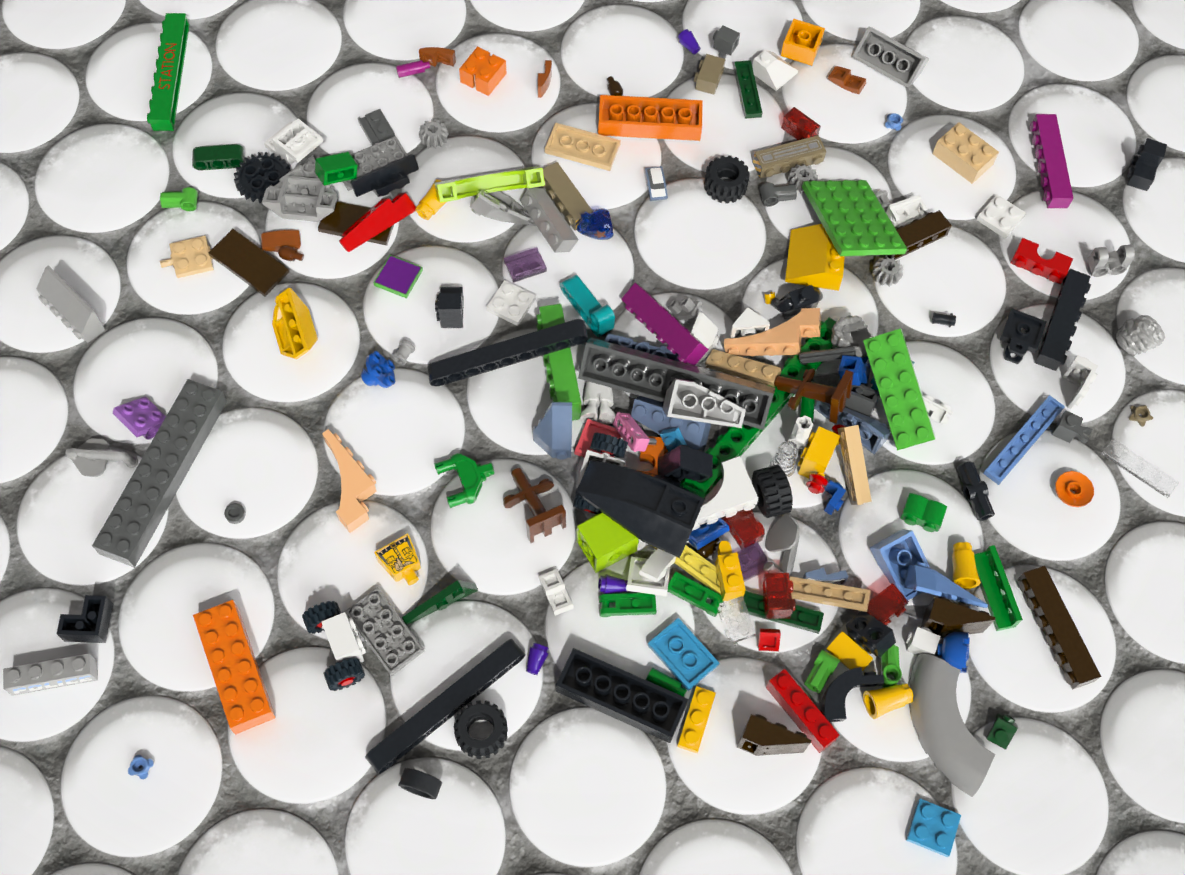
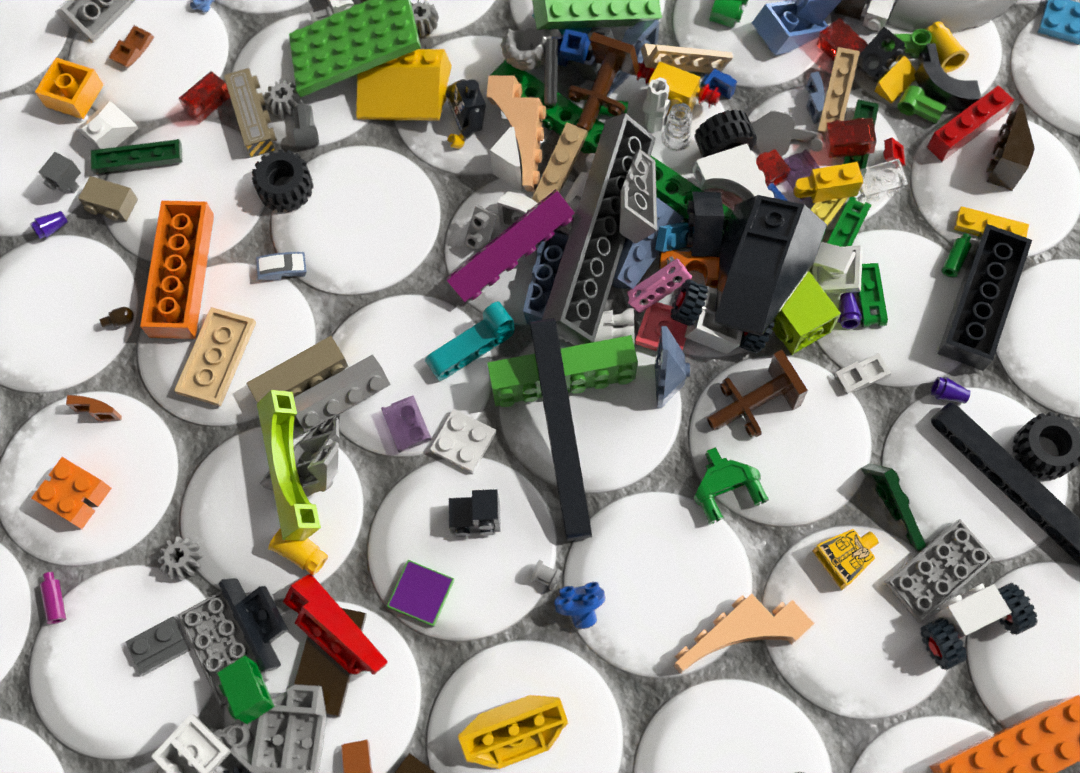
camera: 85 degrees left, 5 degrees up
reddish brown cylinder [278,245,304,262] -> none
dark orange slope [419,47,456,67] -> none
clear blue piece [576,208,614,240] -> none
dark azure plate [647,618,720,691] -> none

